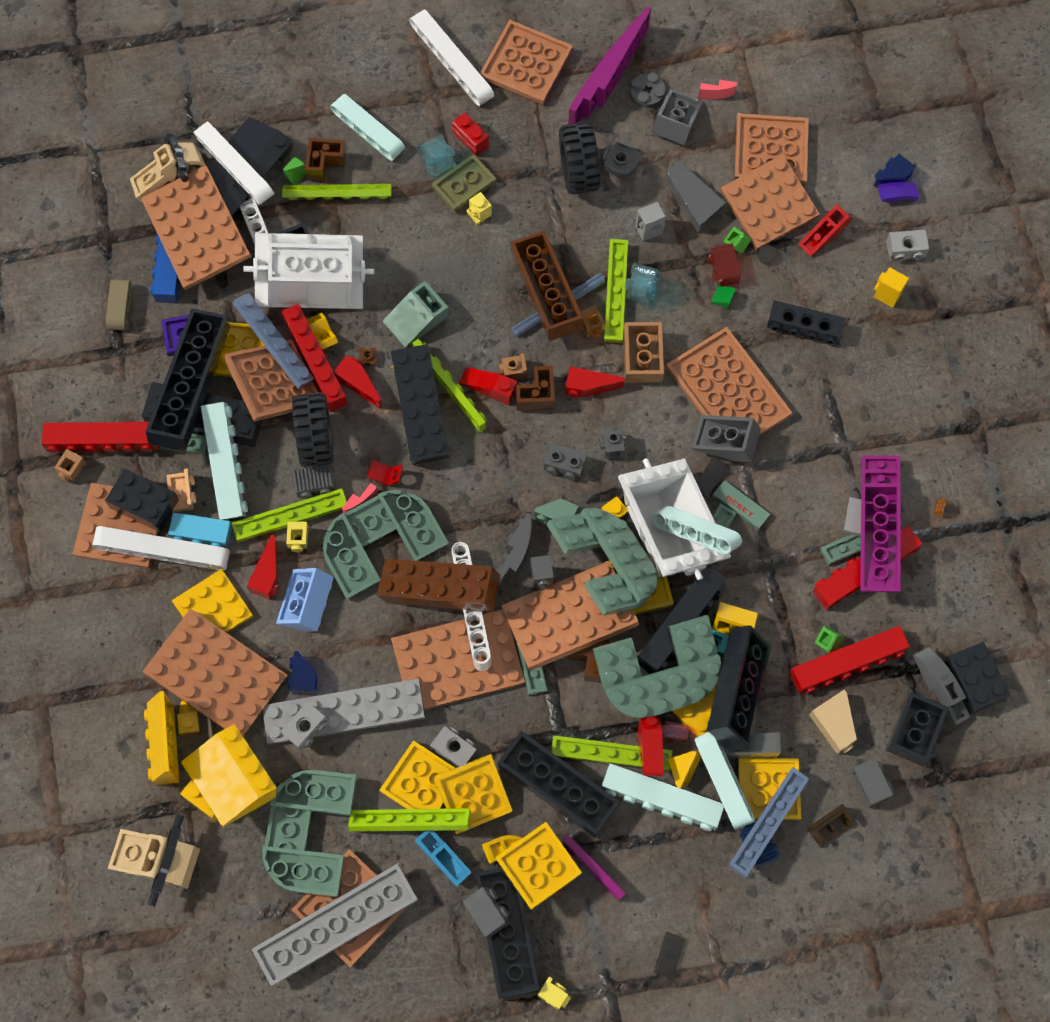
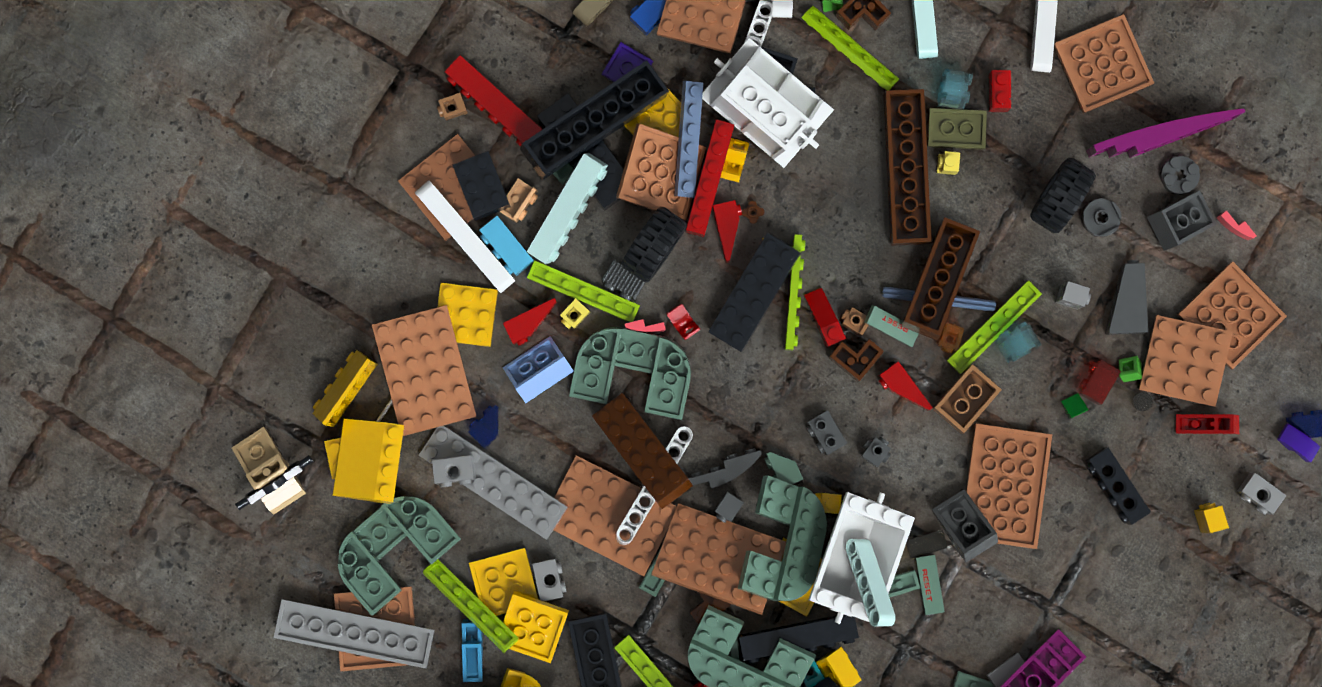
camera: 40 degrees right, 15 degrees up
yellow plate [177,701,200,735] -> none
sand green slope [382,281,449,348] -> none
none -> sand green tile [864,305,919,347]
none -> reddish brown brick [883,89,931,246]

